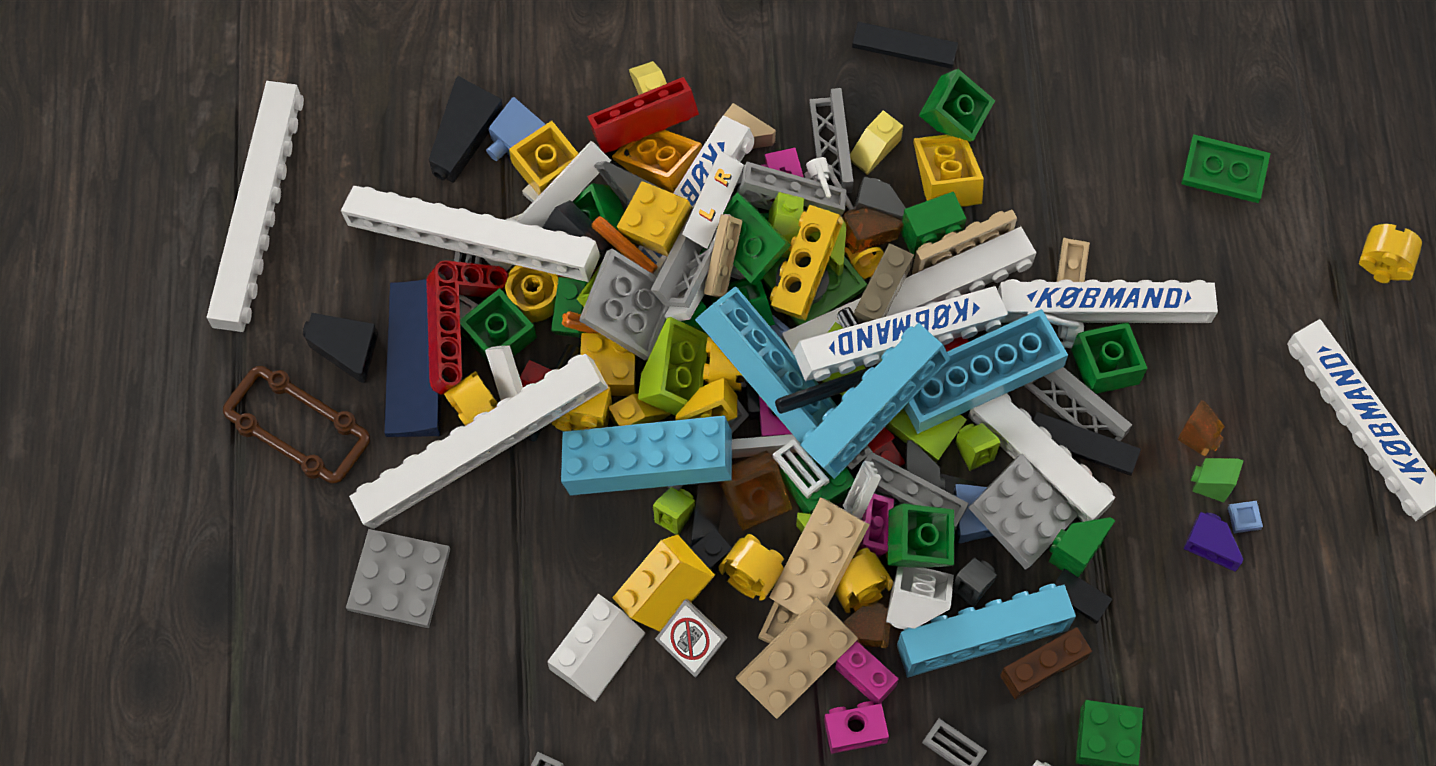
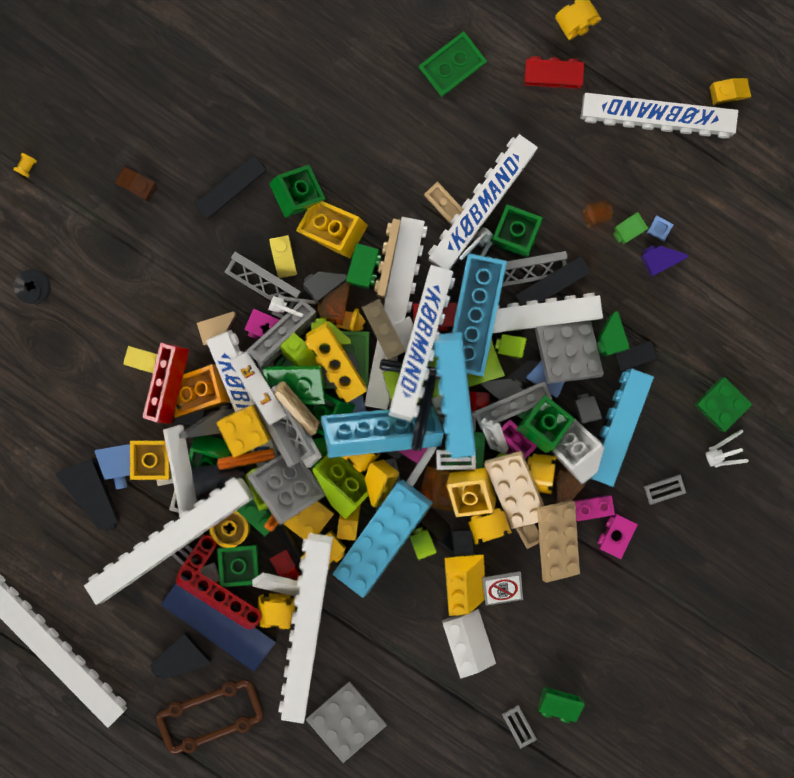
camera: 55 degrees left, 20 degrees up
reddish brown arch [1000,627,1092,700] -> none
none -> yellow brick [447,468,496,517]
none -> red brick [524,56,584,89]

